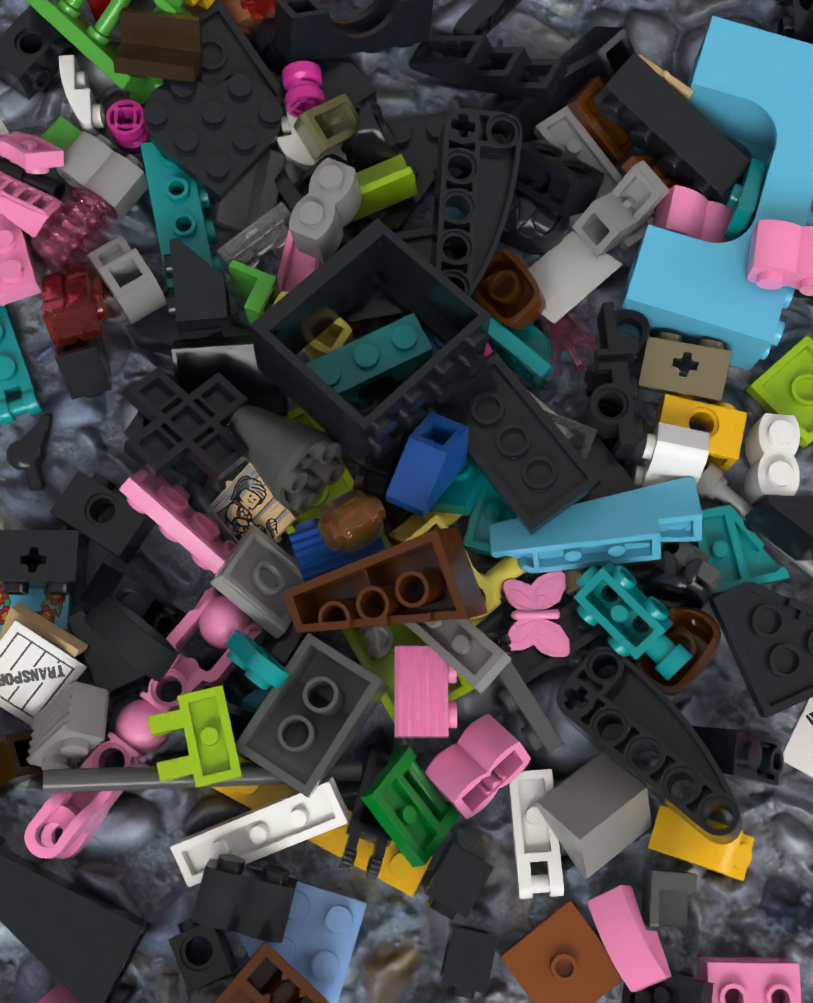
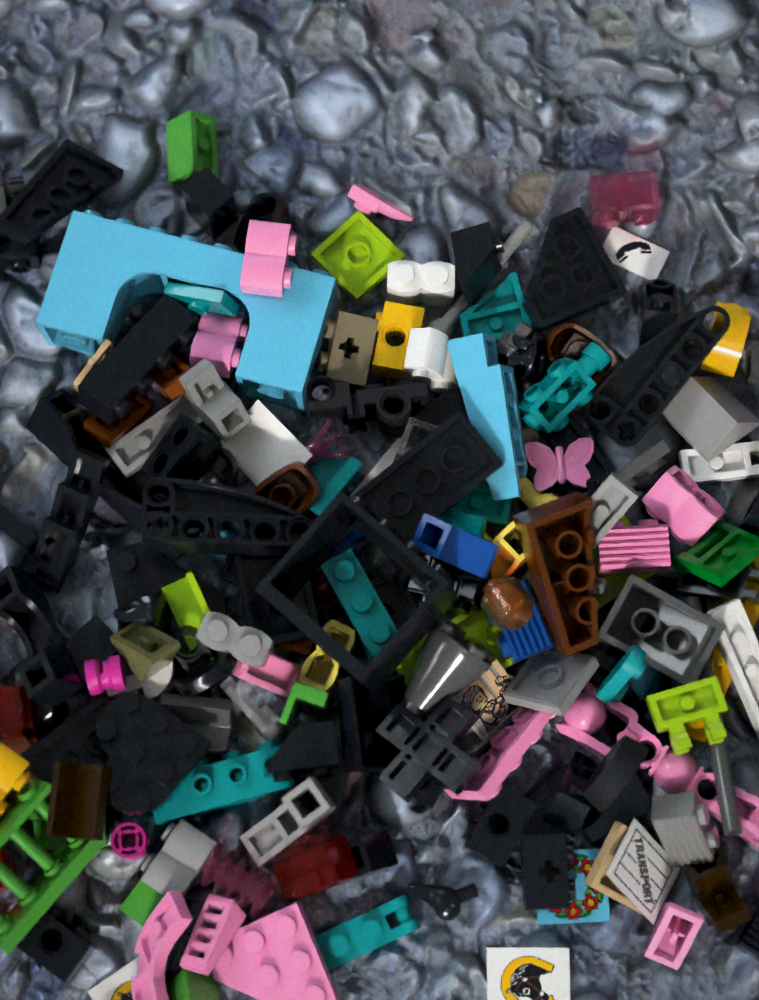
camera: 90 degrees left, 0 degrees up
white slope [59,55,106,137] -> none

